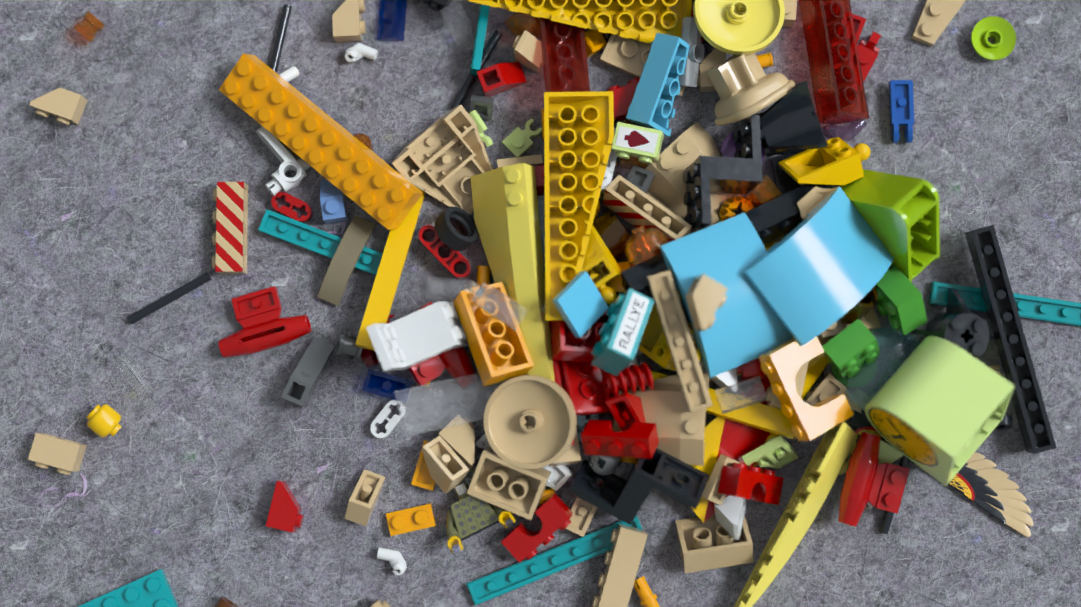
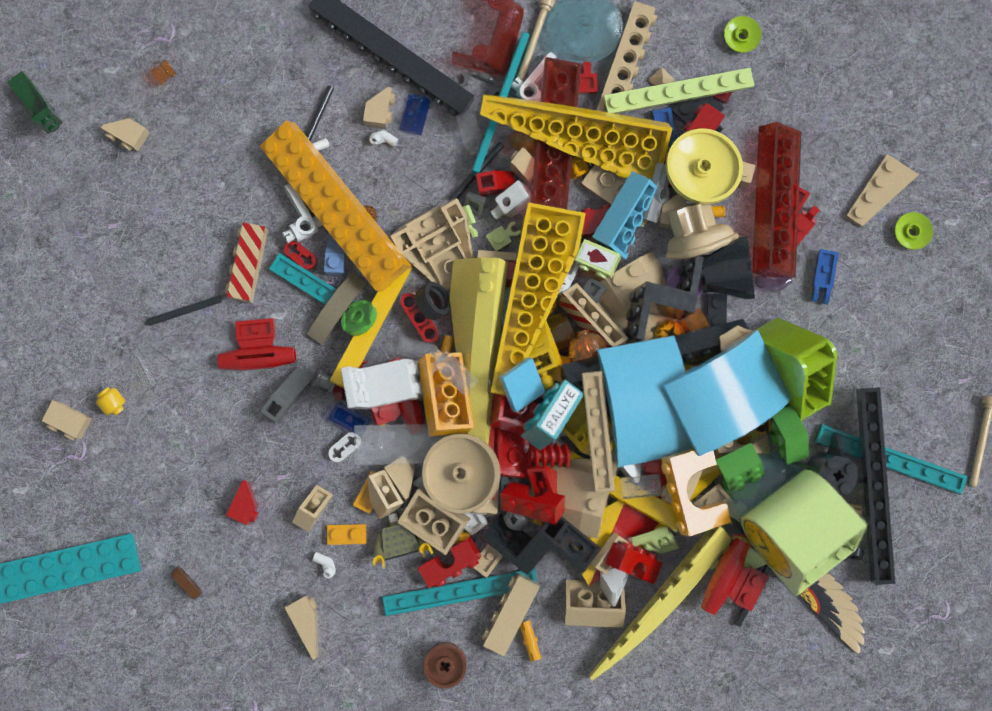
camera: 10 degrees right, 0 degrees up
tan slope [686,274,728,331] -> none
yellow slope [778,137,871,185] -> none
none -> bright green tile [341,300,377,336]
none -> white torso [490,180,536,220]

